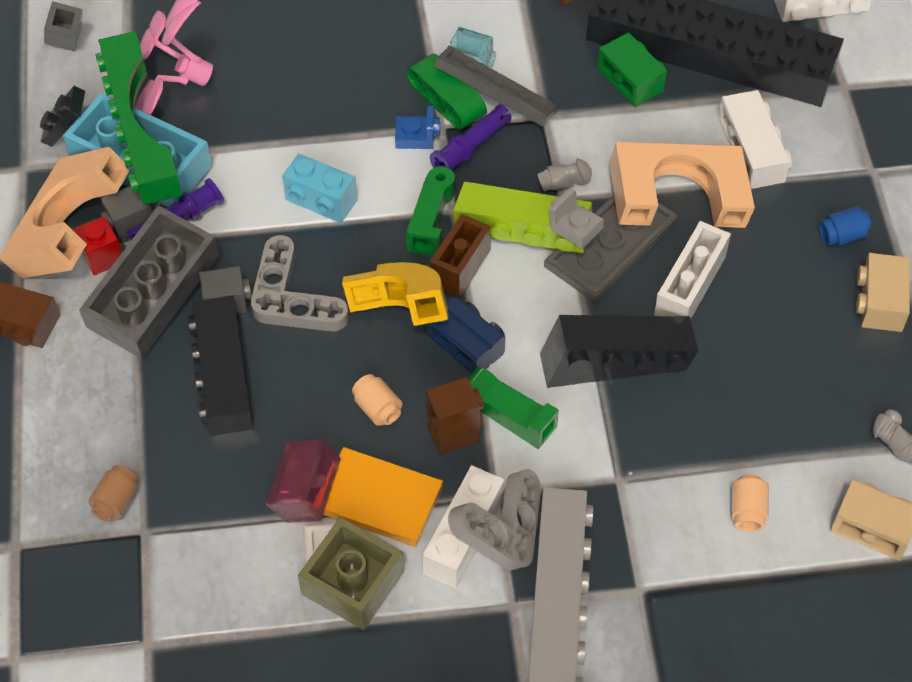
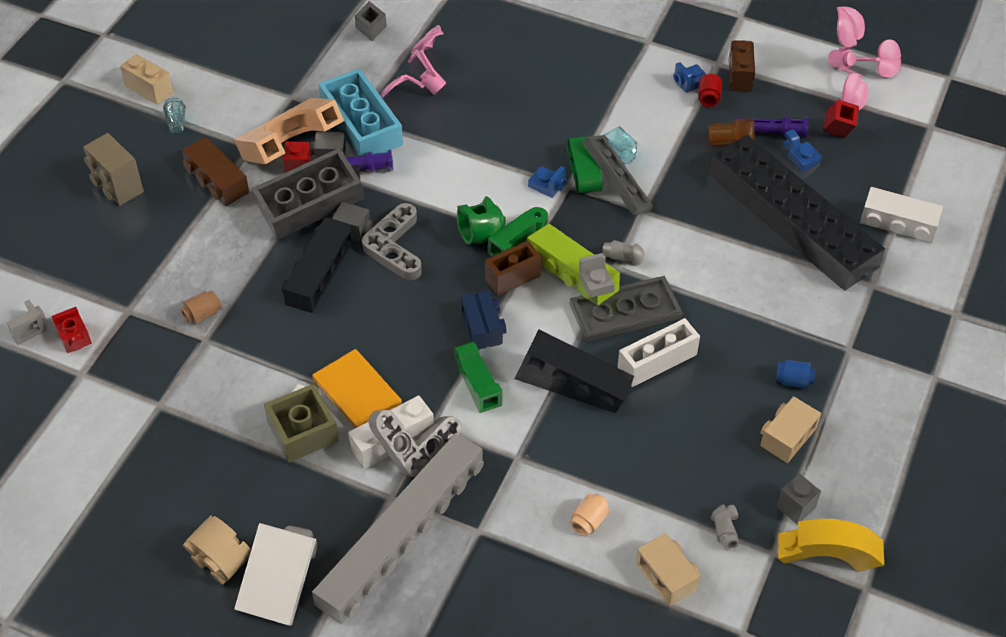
camera: 30 degrees right, 5 degrees down
black plate [40,86,85,147] -> none
green arch [95,31,182,205] -> none
clear pink brick [266,439,341,523] -> none
medium azure brick [282,153,357,224] -> none
yellow arch [342,262,448,326] -> none
light nougat brick [352,374,402,426] -> none
reddish brown brick [426,377,484,455] -> none
dark purple pin [429,104,512,171] -> none
green brick [597,32,667,108] -> none
light nougat arch [609,142,755,228] -> none
white brick [718,90,792,189] -> none
none -> green piece [457,196,506,244]

